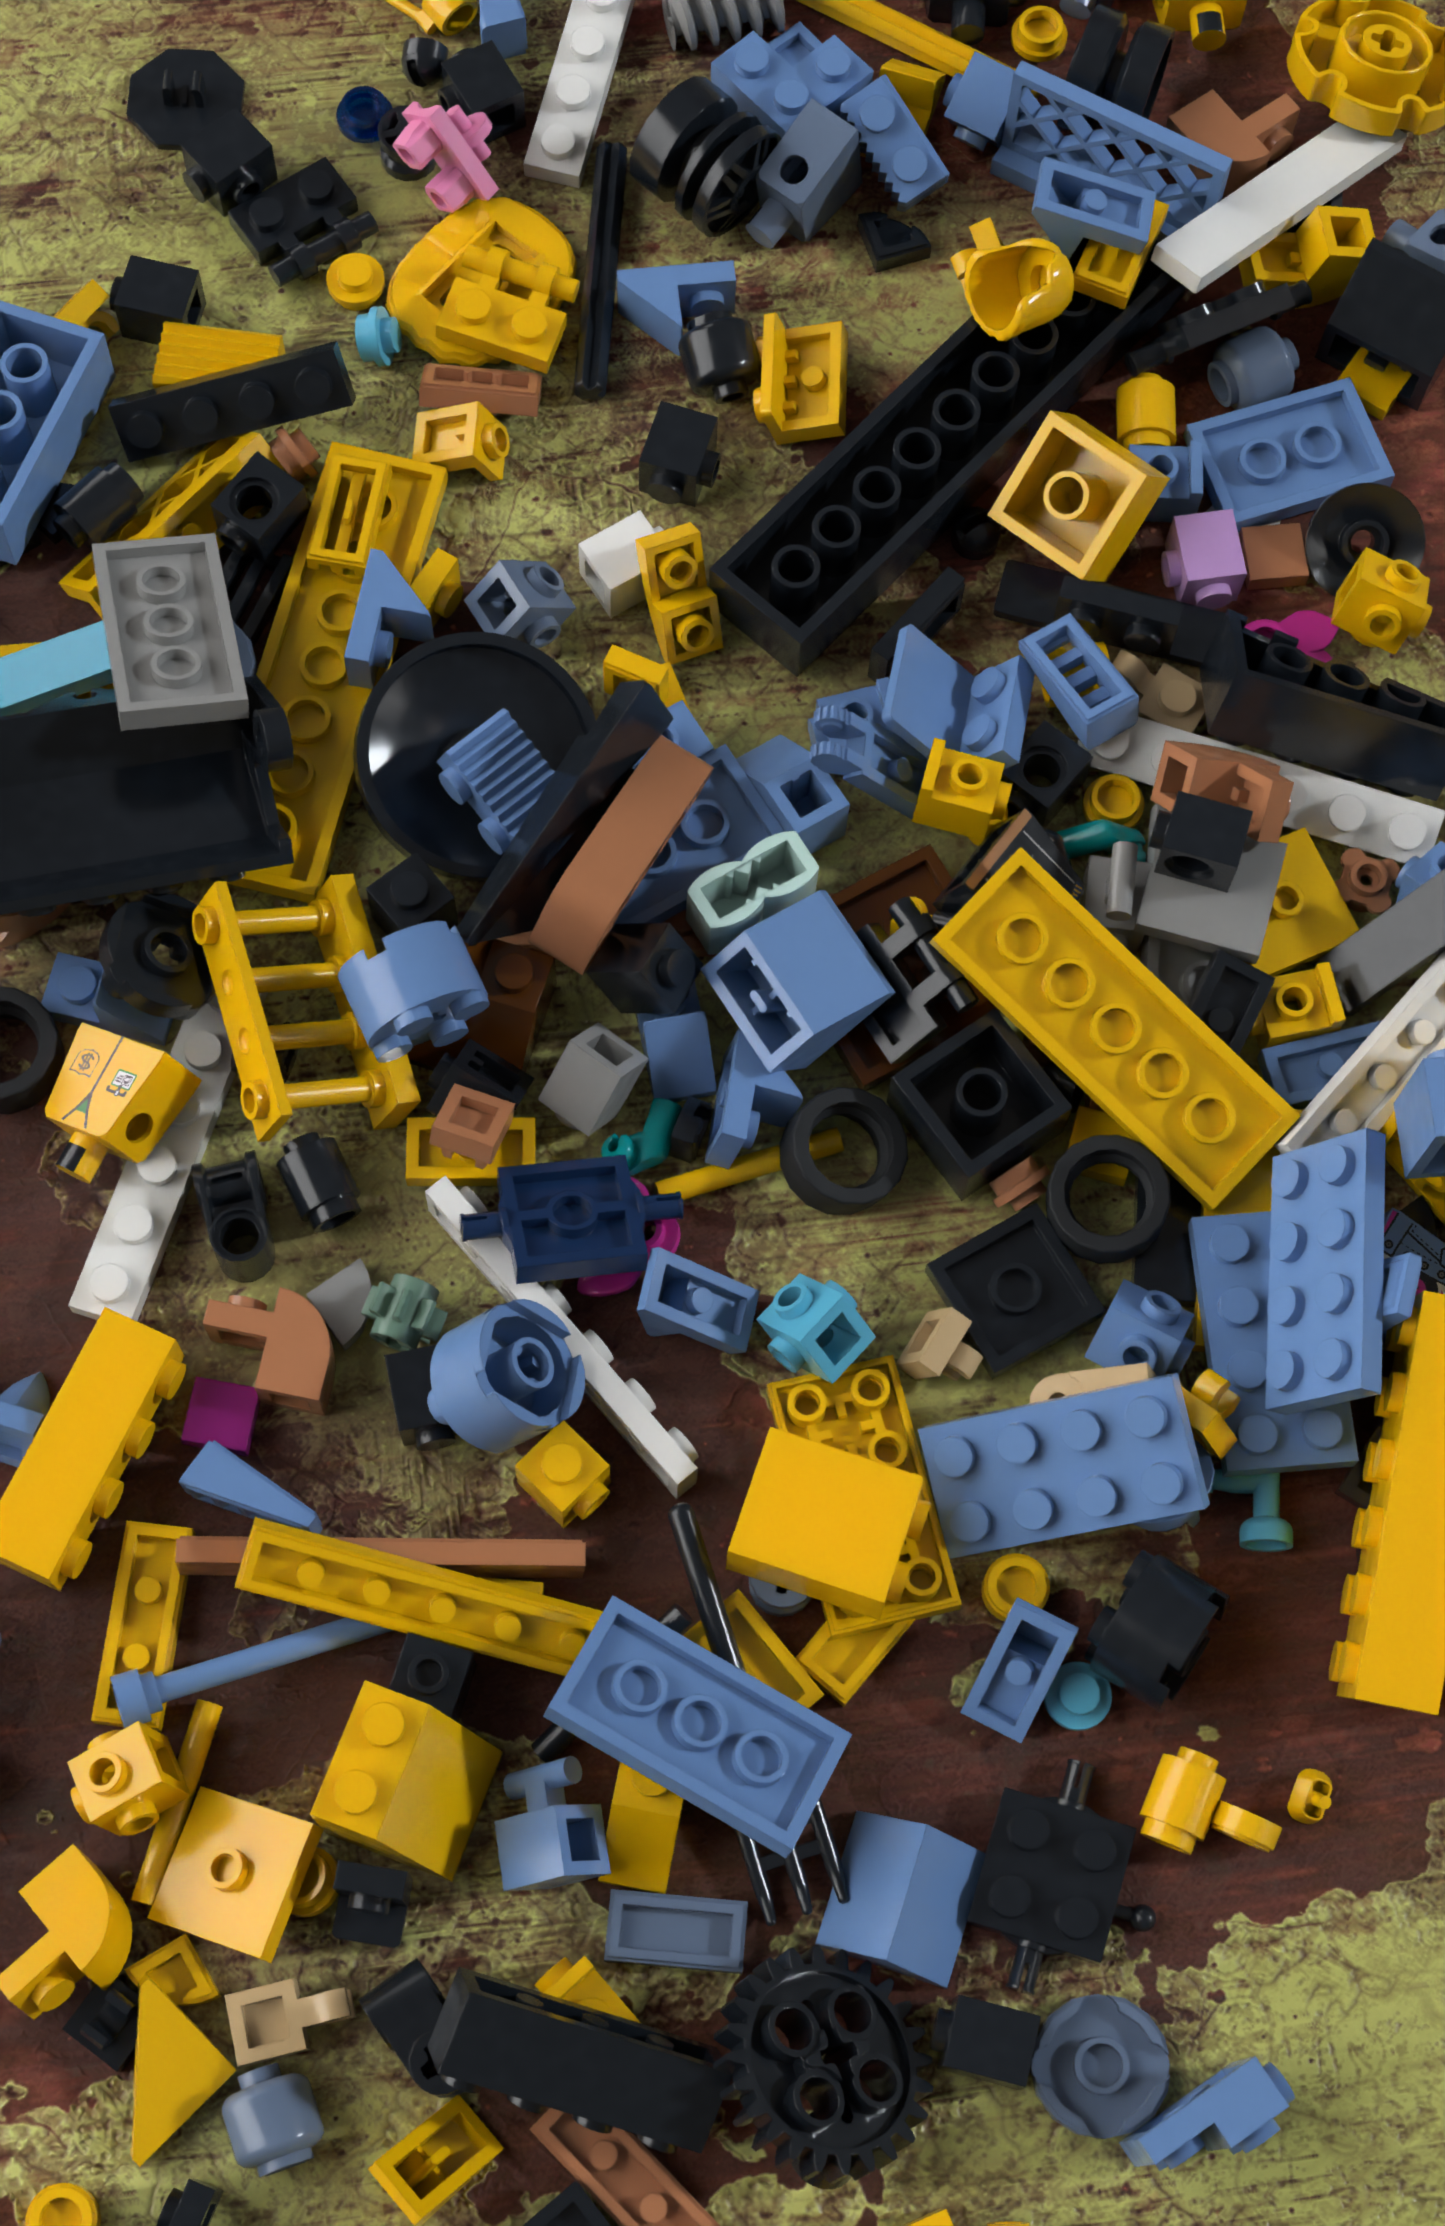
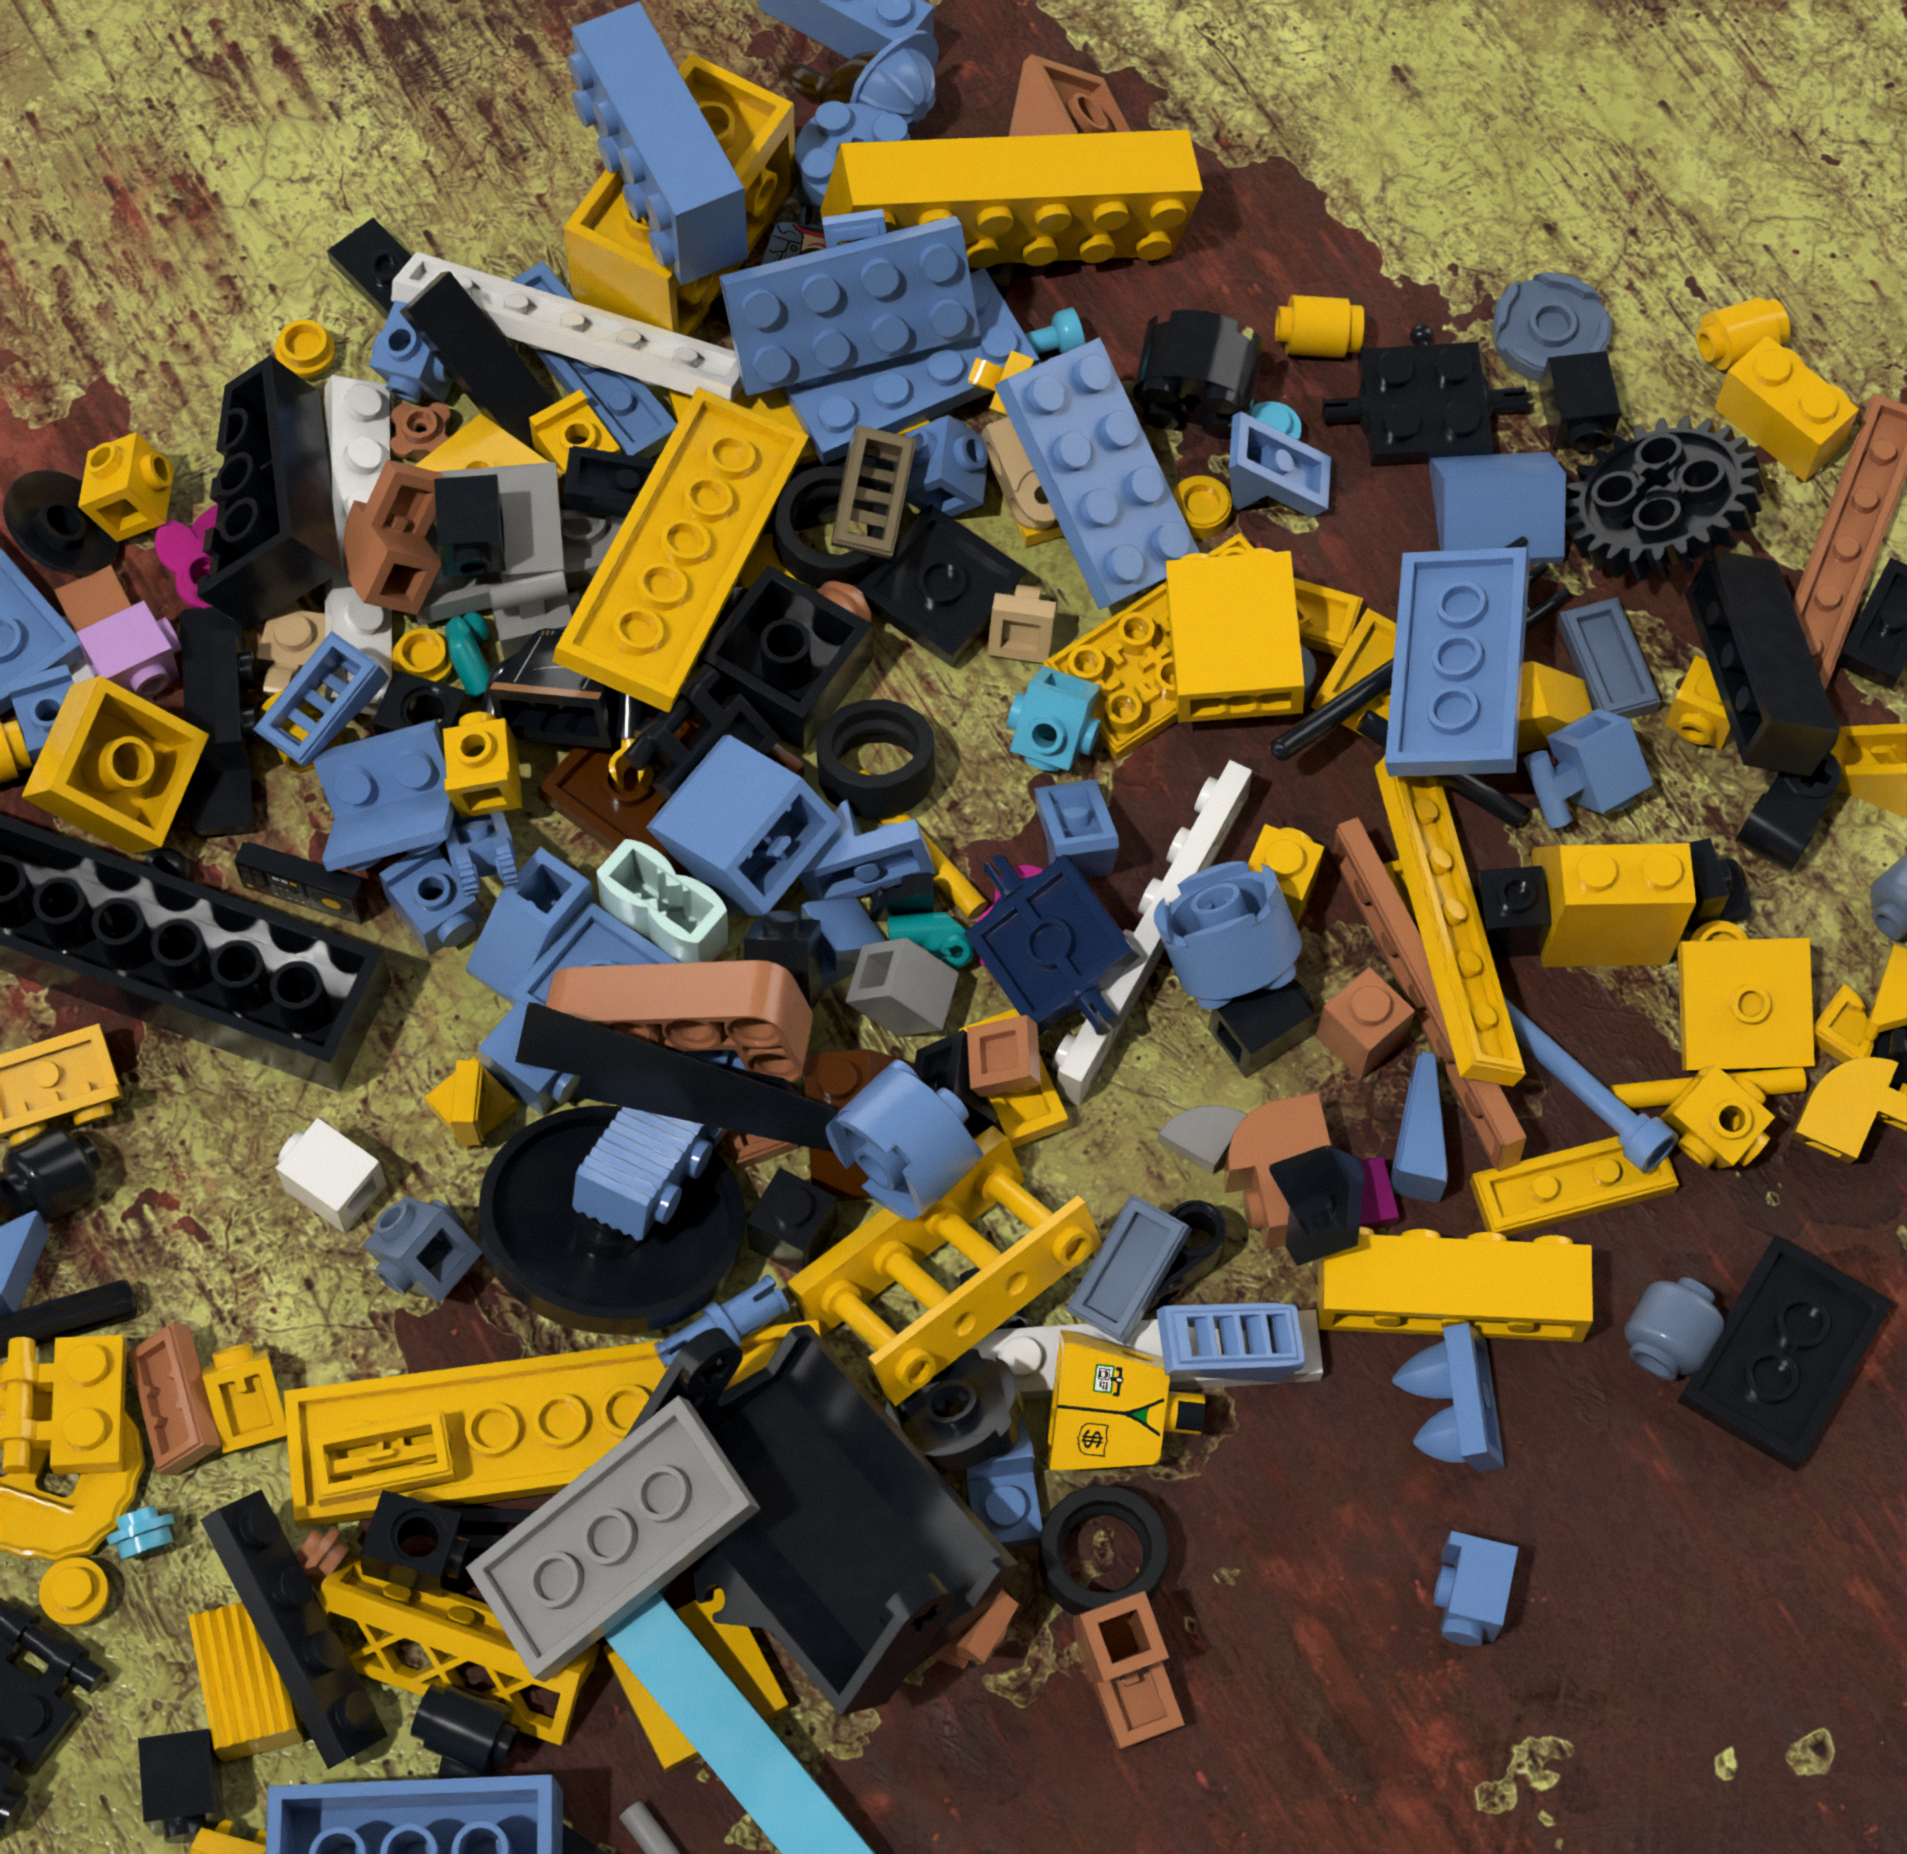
camera: 110 degrees left, 5 degrees down
tan plate [224,1978,357,2067] -> none
black brick [276,1132,361,1233] -> none
medium blue slope [344,548,434,689] -> none
sand green gear [361,1273,448,1352] -> none
yellow plate [410,547,464,628] -> none
yellow slope [635,522,723,665] -> none
black brick [639,401,721,507] -> none
medium blue plate [1119,2056,1295,2171] -> none
yellow tile [1210,1800,1283,1853] -> none
yellow rock [1287,1768,1332,1824] -> none
none -> medium blue pin [654,1274,790,1369]
none -> dark tan slope [831,425,917,559]
none -> sand blue tile [1065,1194,1192,1345]
none -> medium blue slope [1156,1303,1305,1382]
none -> black slope [1269,1145,1365,1266]
none -> nougat brick [1316,966,1415,1080]

